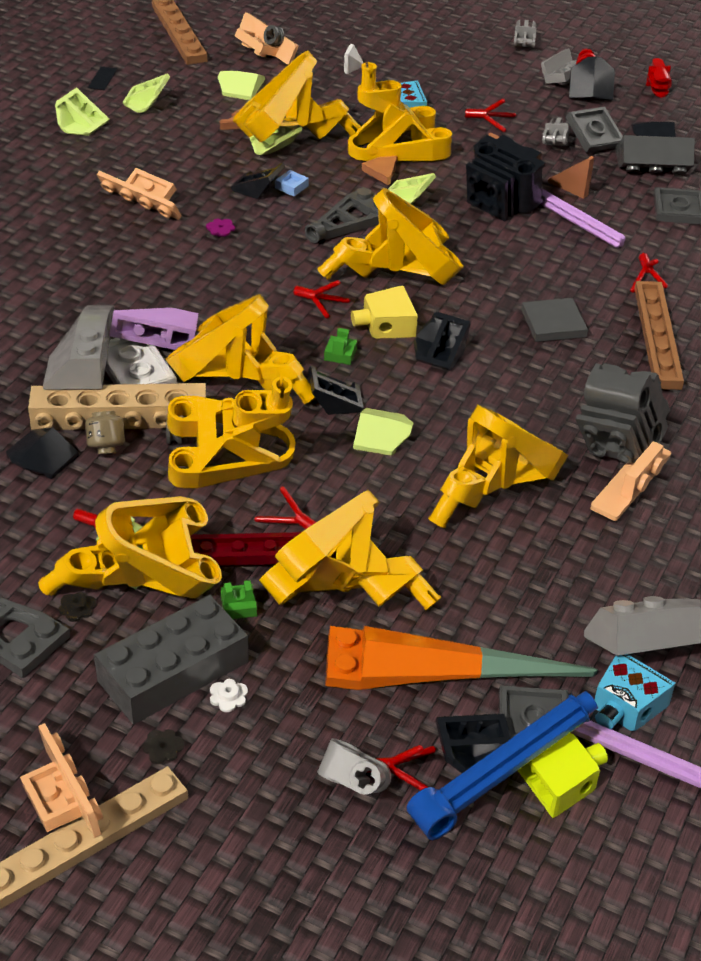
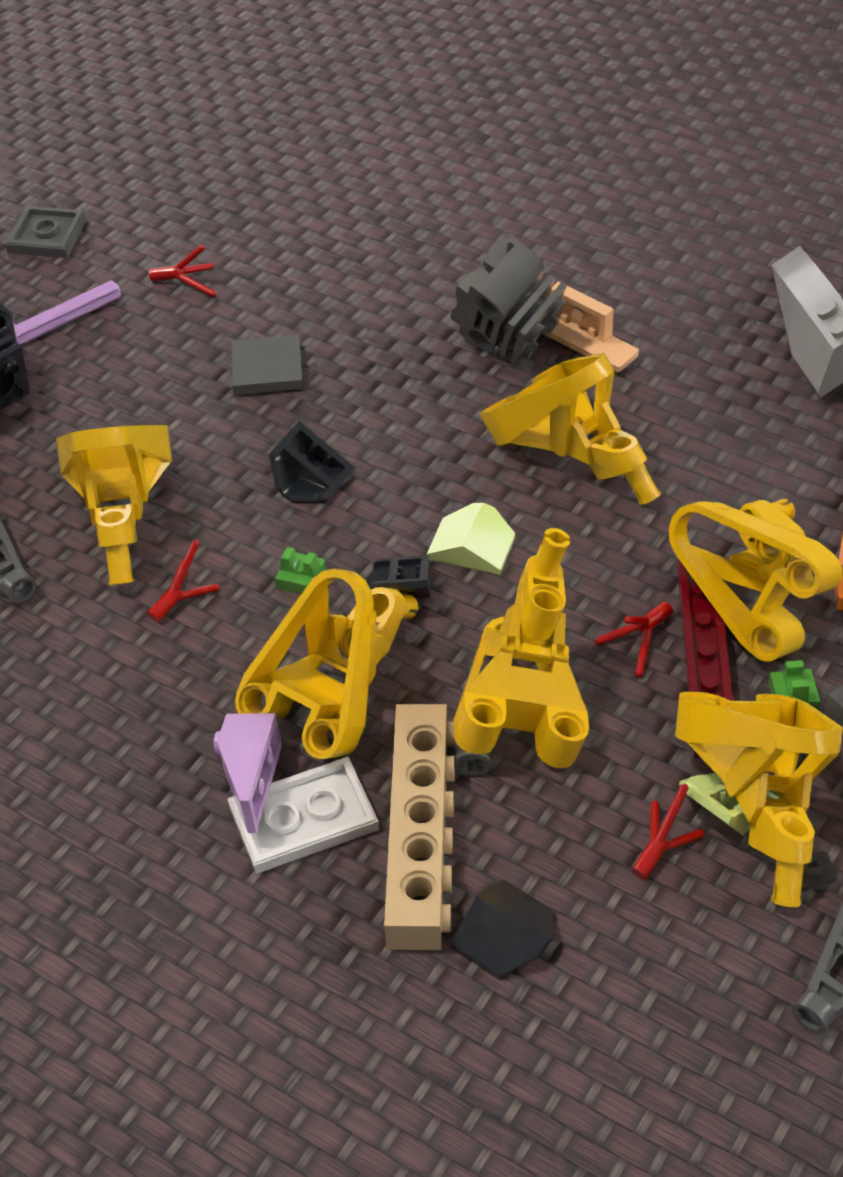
camera: 80 degrees left, 5 degrees up
light grey wedge [43,305,114,390] -> none
dark tan head [85,411,125,454] -> none
light yellow torso [351,286,418,339] -> none
medium nougat plate [634,281,684,390] -> none

